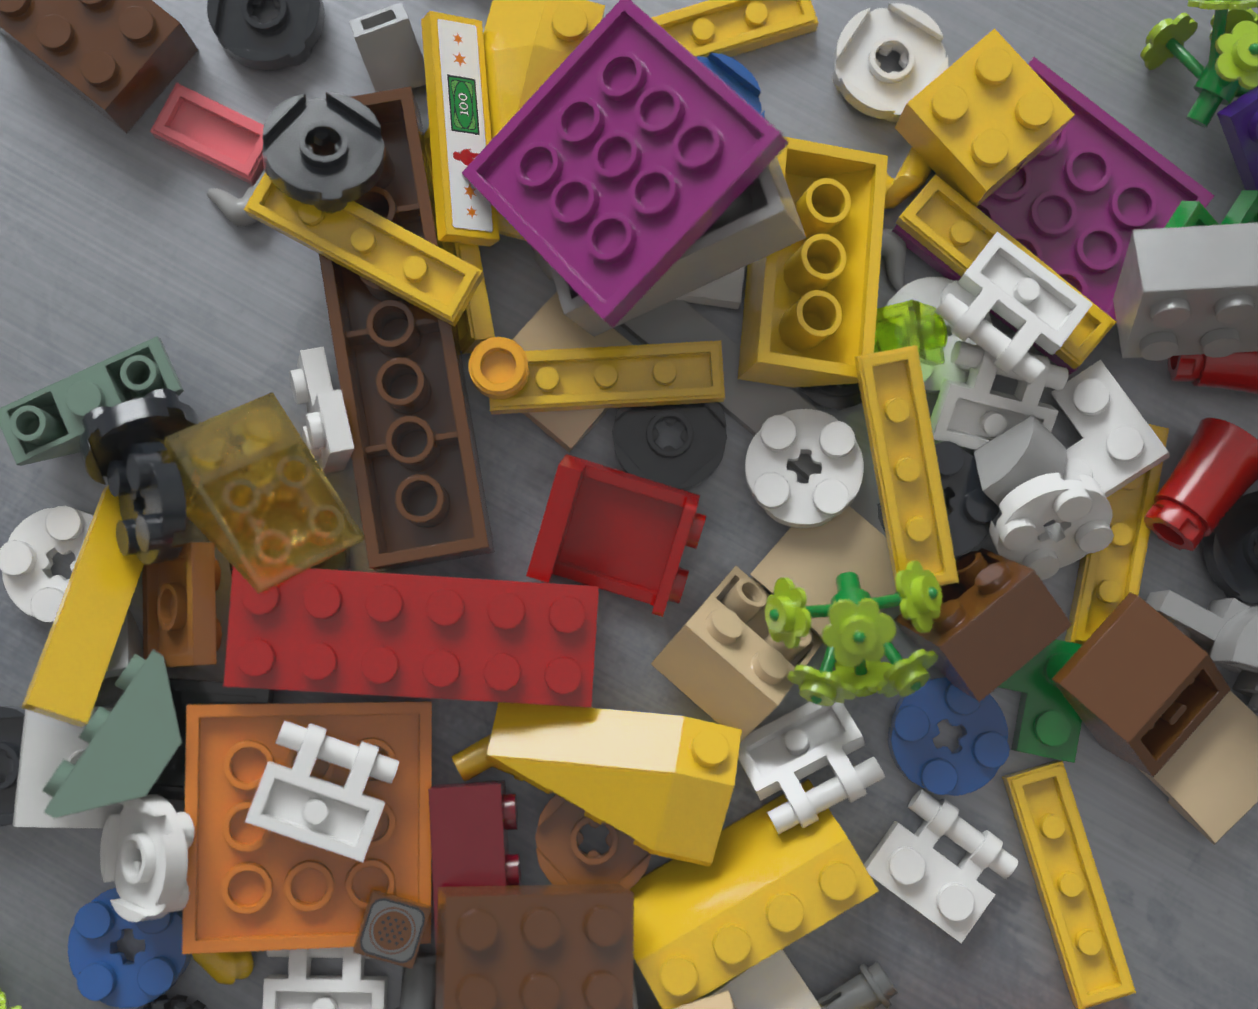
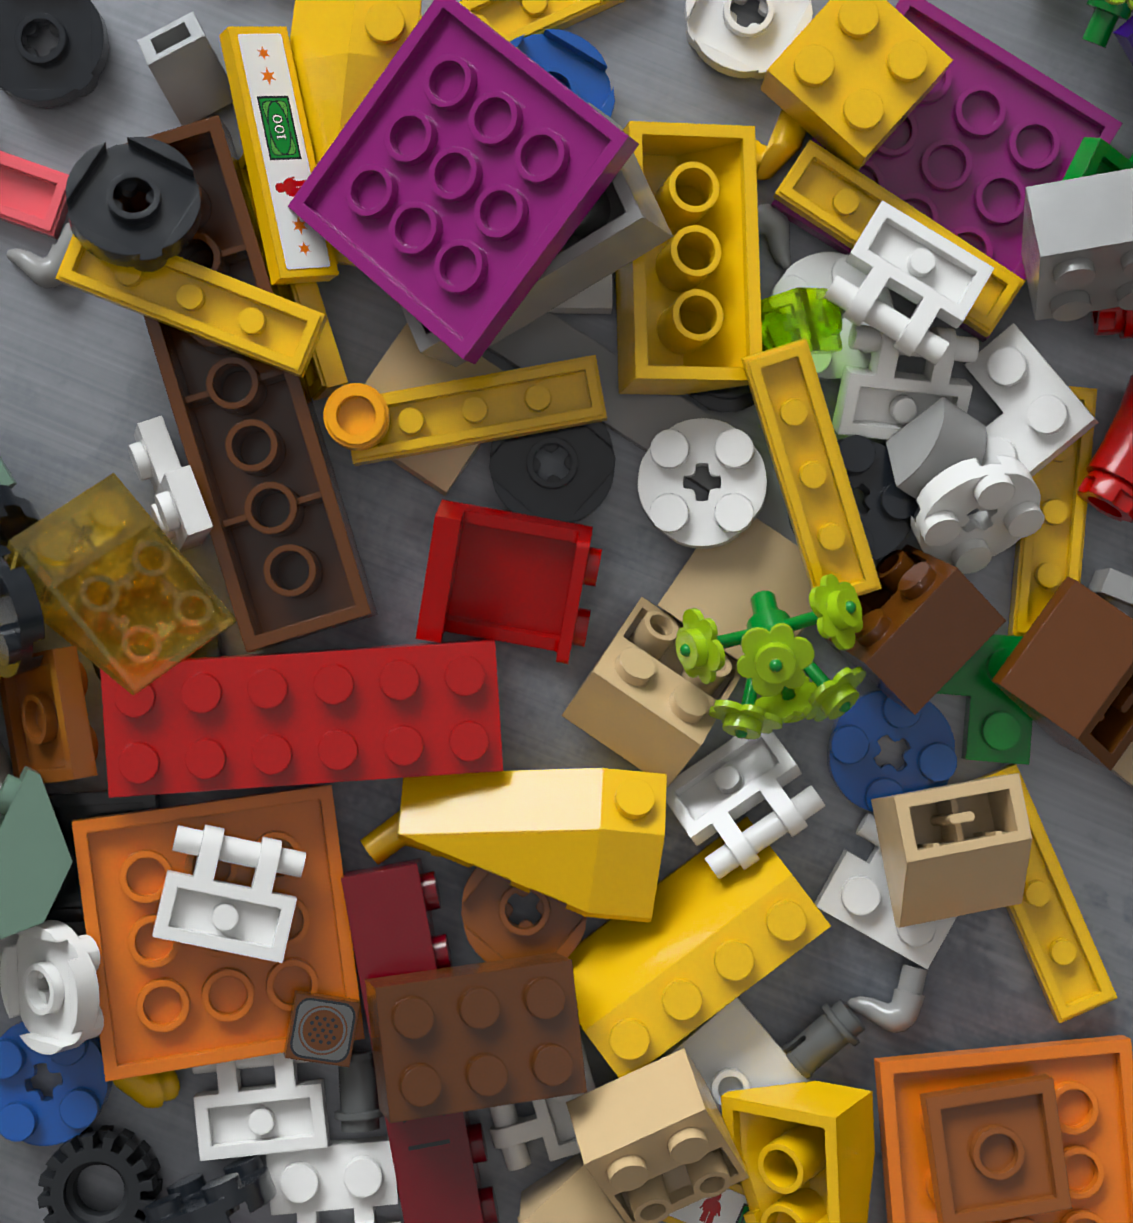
camera: 10 degrees left, 5 degrees up
none -> light grey animal [847,964,928,1033]
none -> tan slope [871,773,1032,928]

